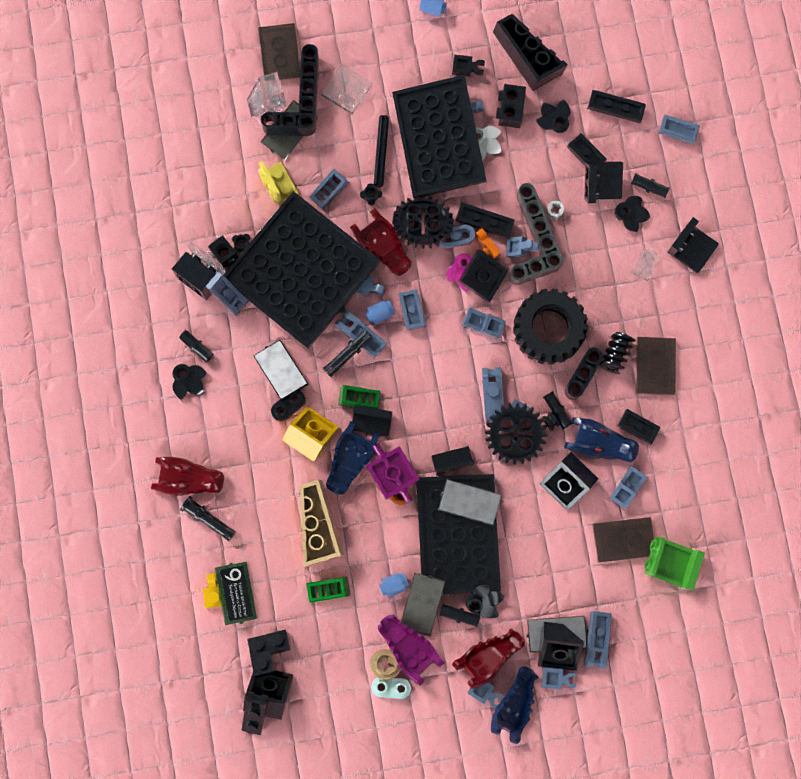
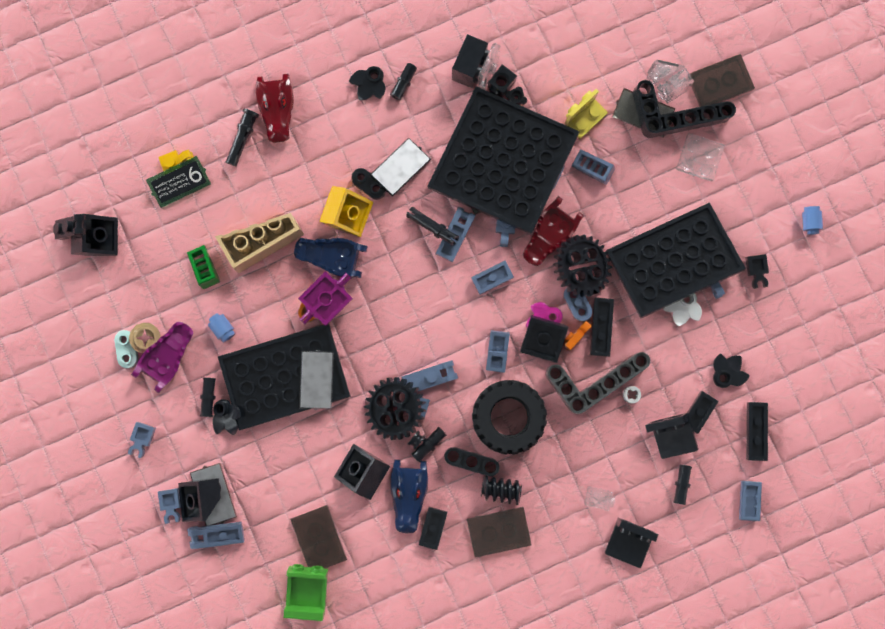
camera: 80 degrees right, 5 degrees up
sand blue plate [206,272,248,316] -> none
black plate [247,629,290,679] -> none
green slope [338,385,380,409] -> none
black panel [352,405,393,436] -> none
black plate [360,183,382,206] -> none
medium blue brick [365,300,395,325] -> none
black axle [373,115,389,187] -> none
clear smoke piece [401,573,446,636] -> none
black panel [431,446,474,475] -> none
dark red animal [452,629,525,689] -> none
dark blue animal [491,666,539,744] -> none
black wedge [493,14,568,91] -> none
black brick [496,84,526,128] -> none
sand blue plate [506,236,539,258] -> none
sand blue slope [610,465,647,509] -> none
black plate [614,196,650,232] -> none

